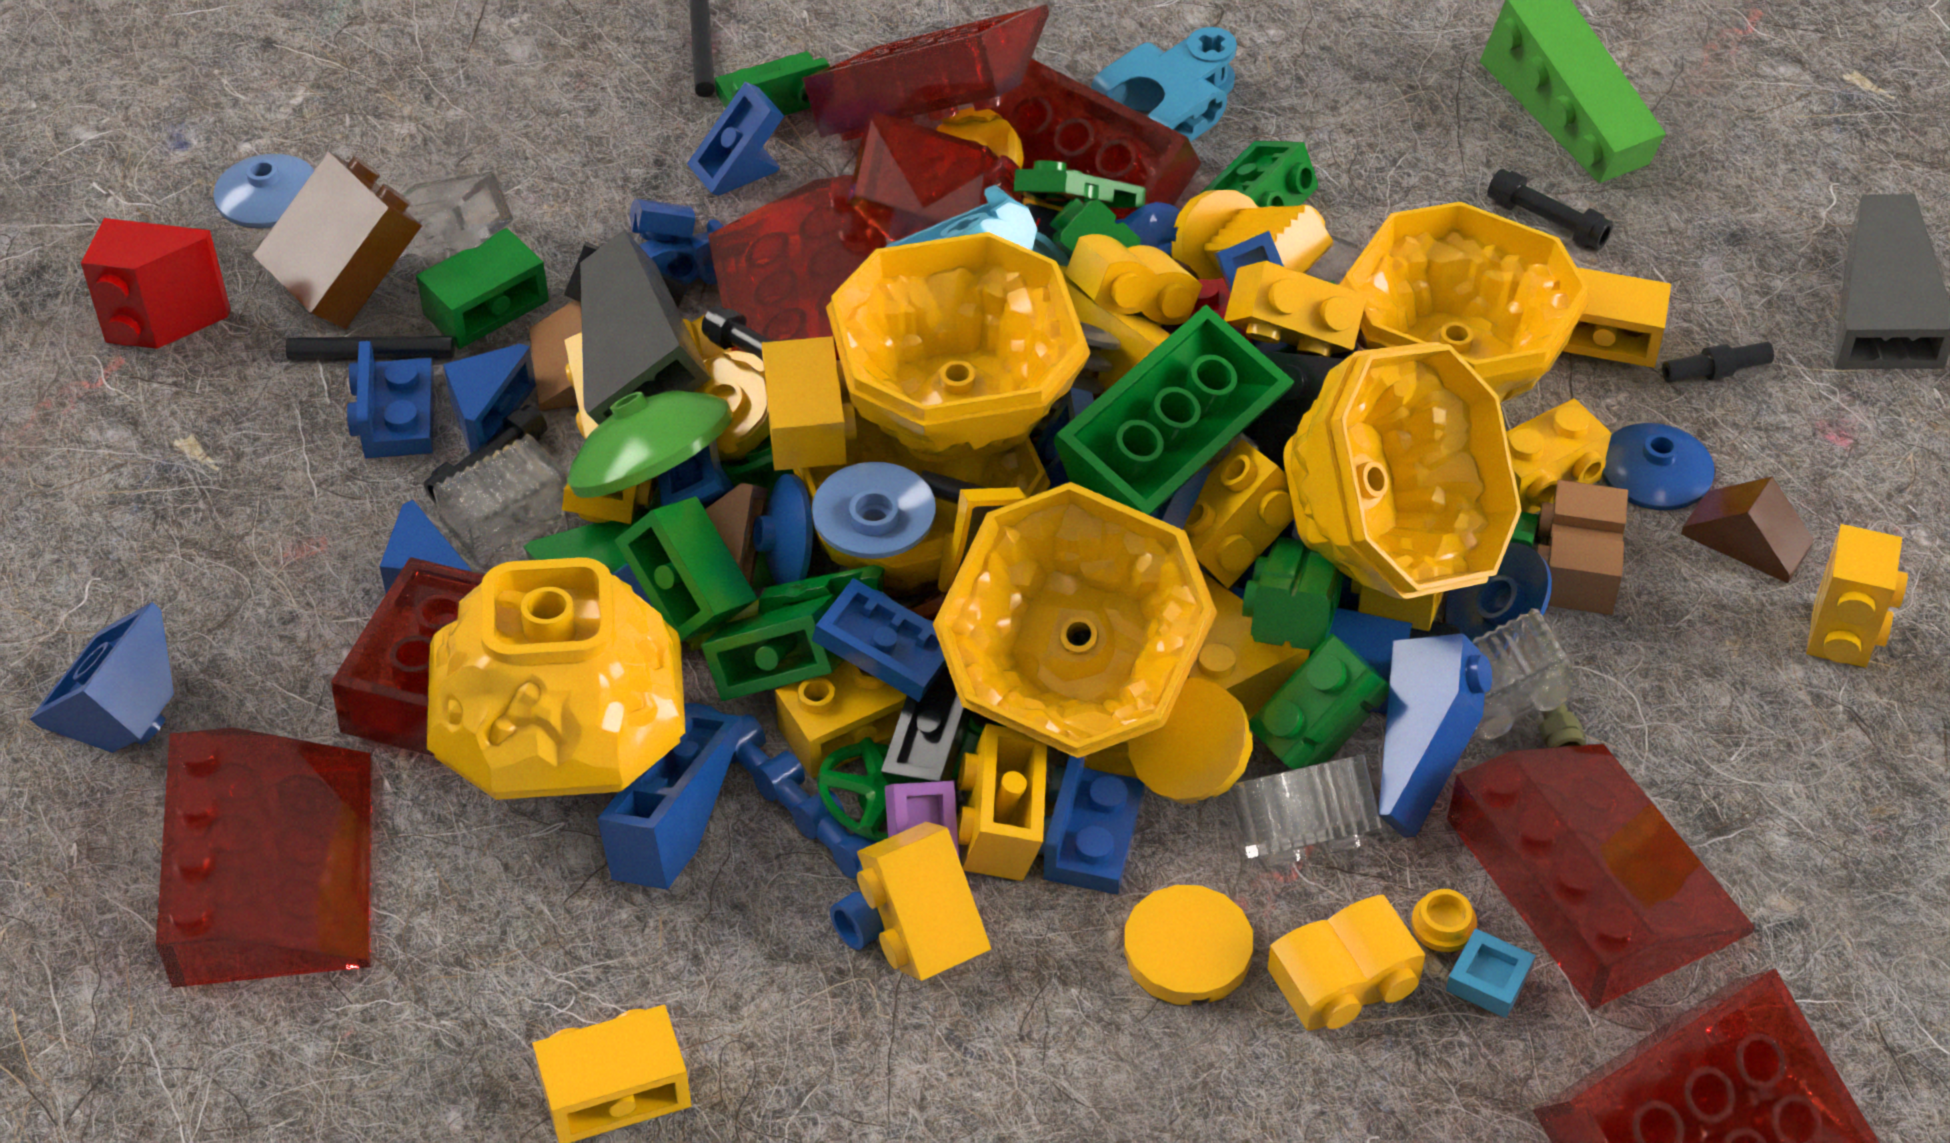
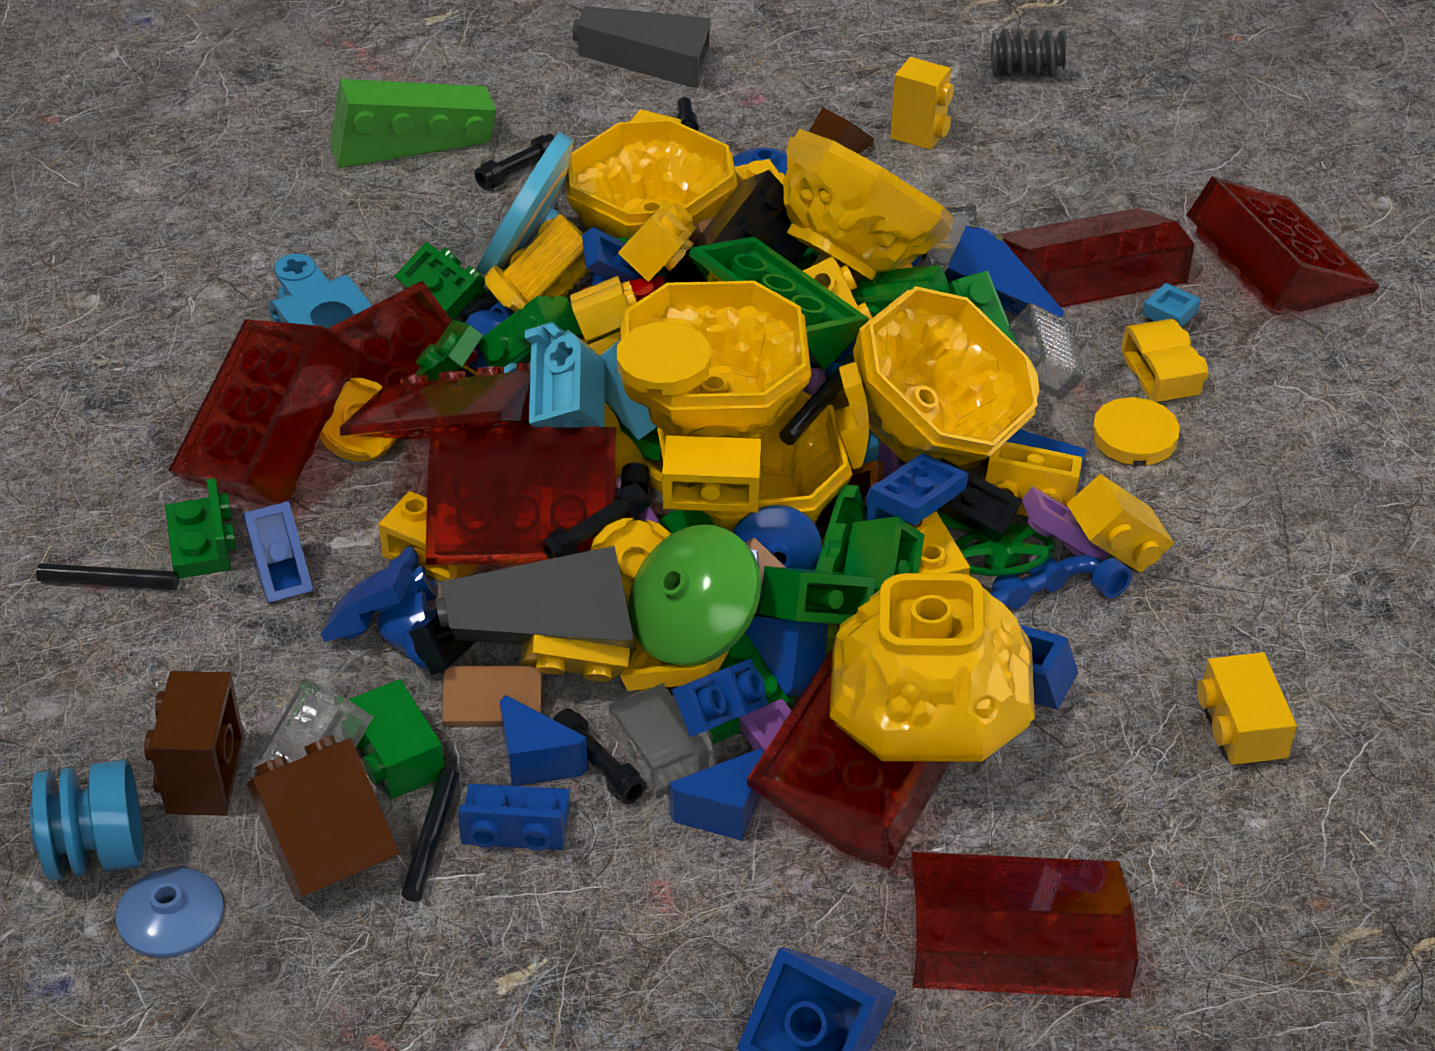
camera: 80 degrees left, 5 degrees down
red slope [81,218,231,349] -> none
medium blue dish [812,462,936,559] -> none
yellow plate [1411,889,1477,952] -> none
none -> dark azure wheel [30,758,143,881]
none -> reddish brown brick [144,671,245,816]
none -> medium azure dish [476,131,574,275]
none -> yellow tile [617,322,711,396]
none -> blue slope [672,658,768,737]

